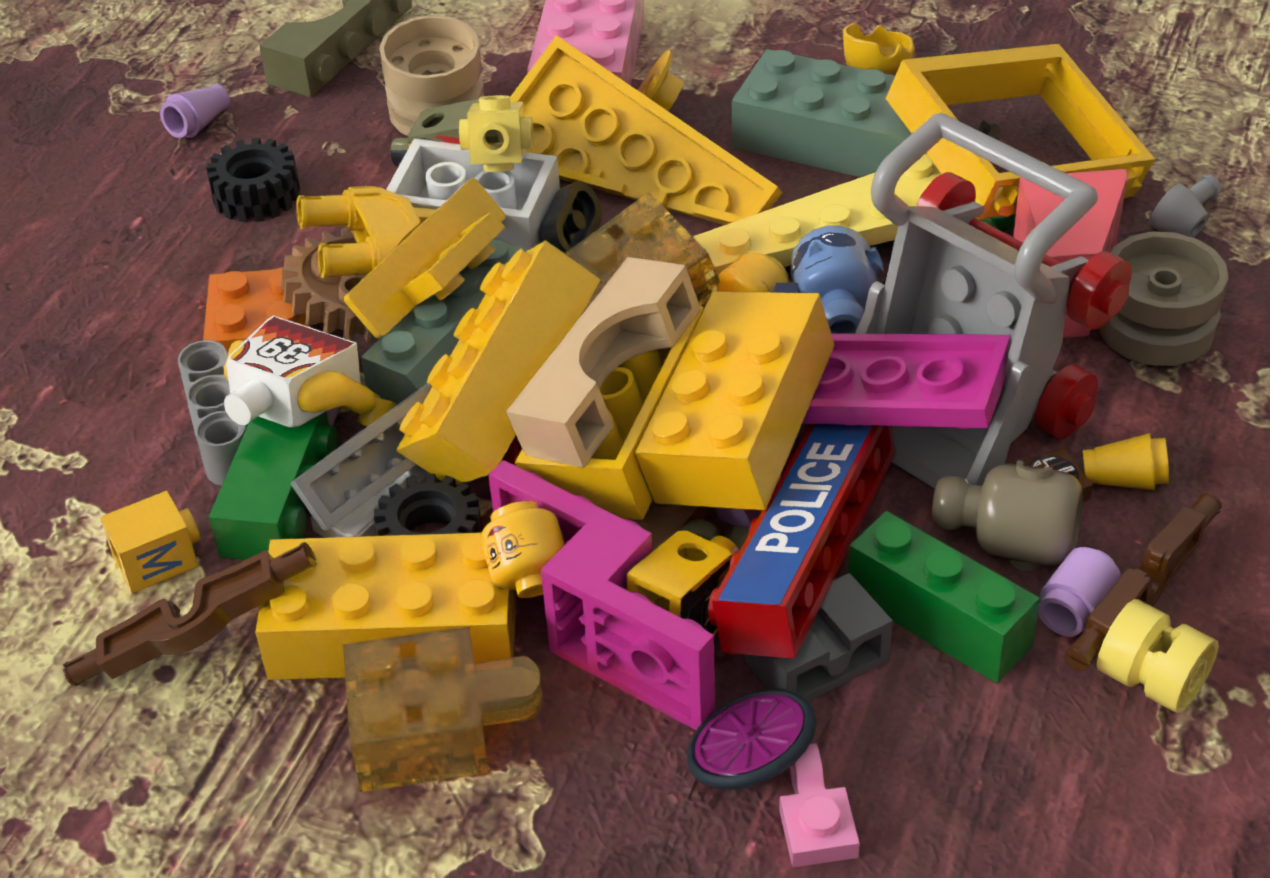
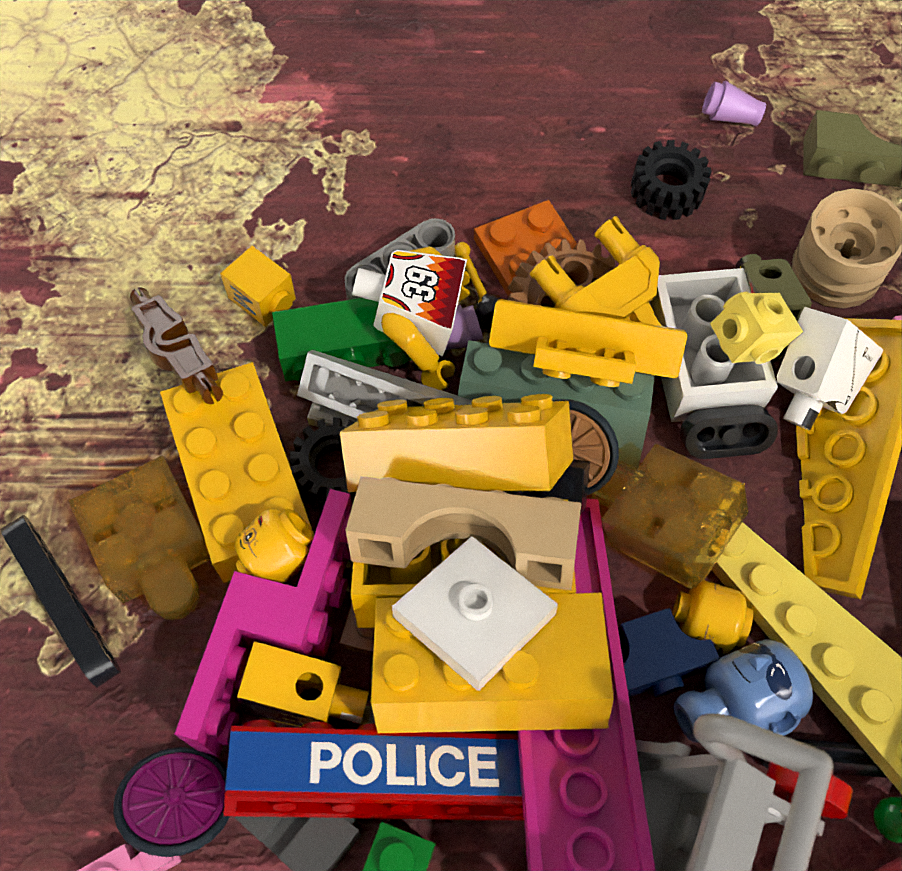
camera: 65 degrees right, 20 degrees up
none -> black beam [0,515,121,688]
none -> white plate [392,536,558,691]
none -> white torso [777,307,883,430]

